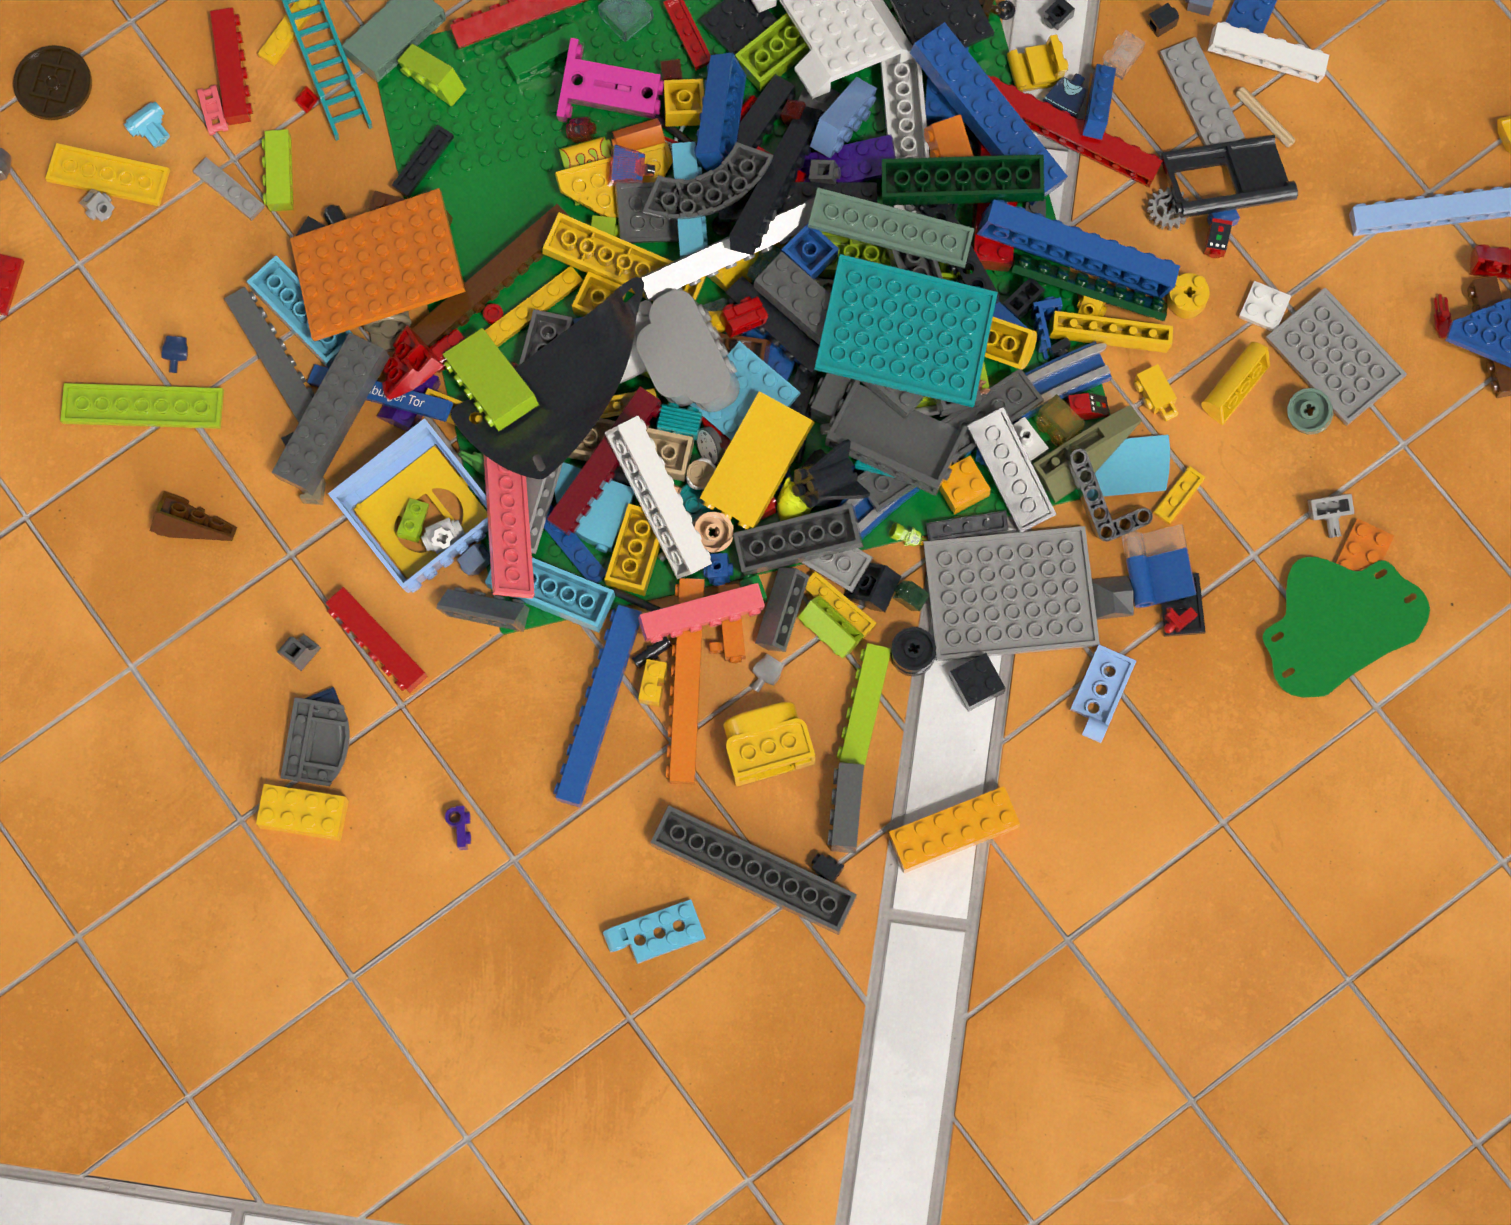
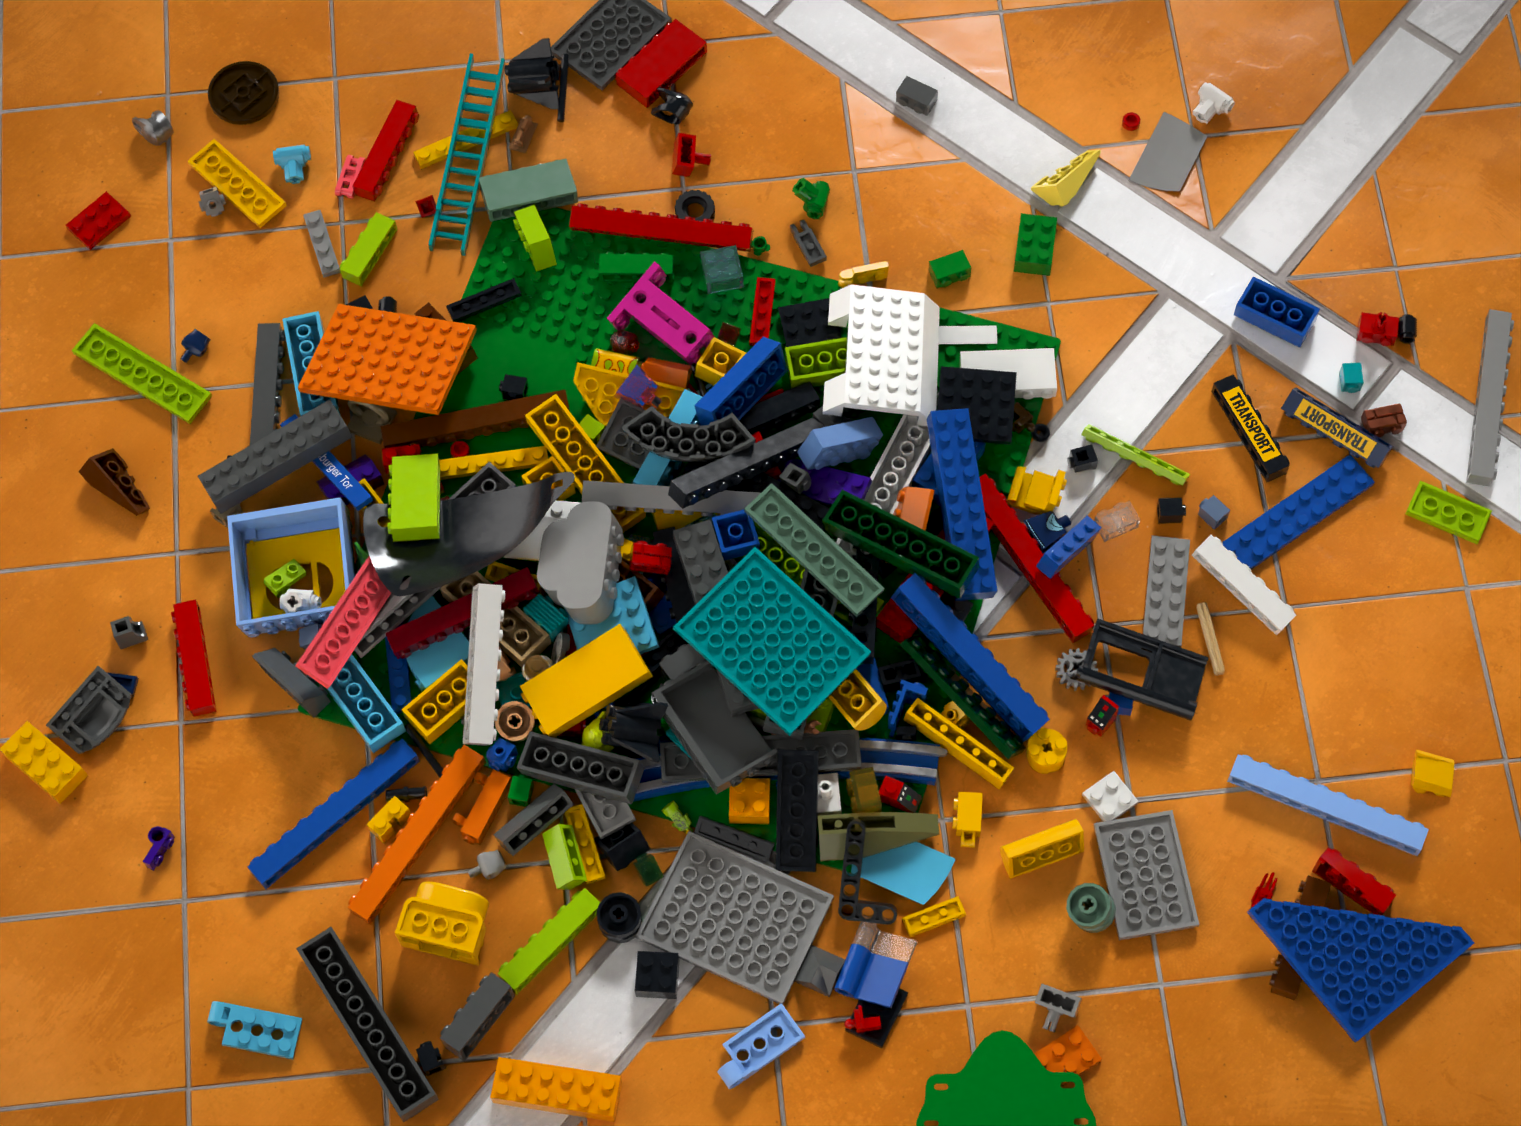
camera: 30 degrees right, 10 degrees down
red brick [382,325,443,400] -> none
coral brick [638,583,765,643] -> none
clear red bracket [781,100,806,129] -> none
none -> black brick [499,374,529,400]

